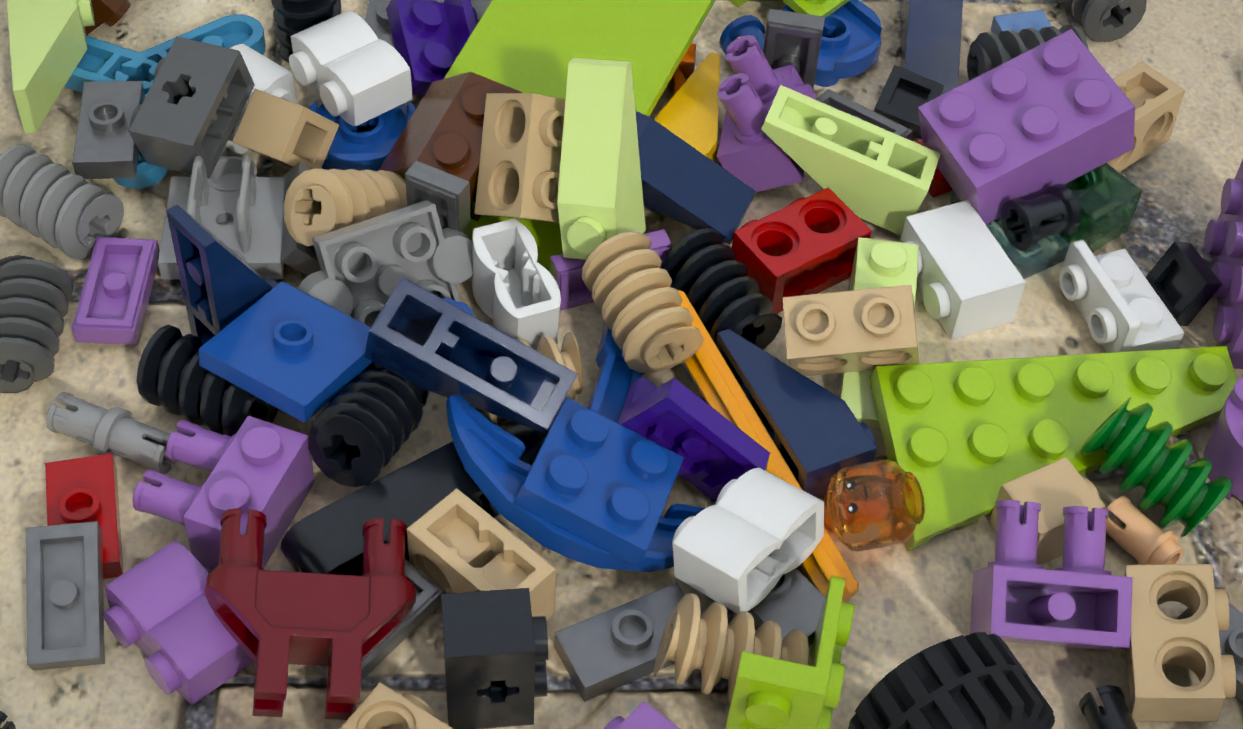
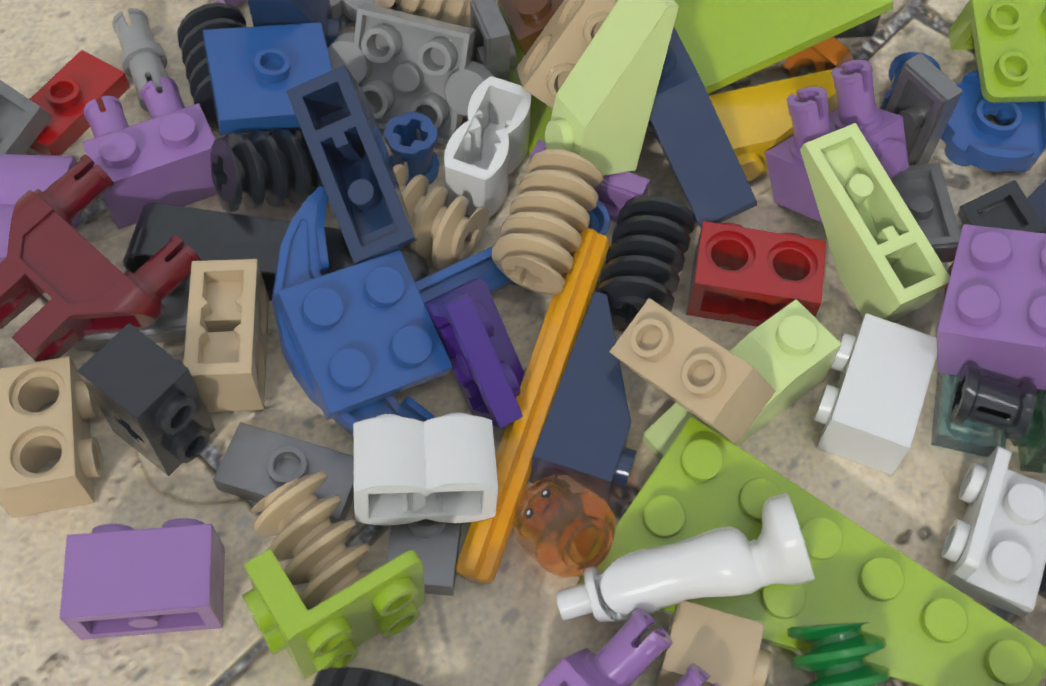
camera: 45 degrees right, 10 degrees up
none -> white piece [556,493,815,622]

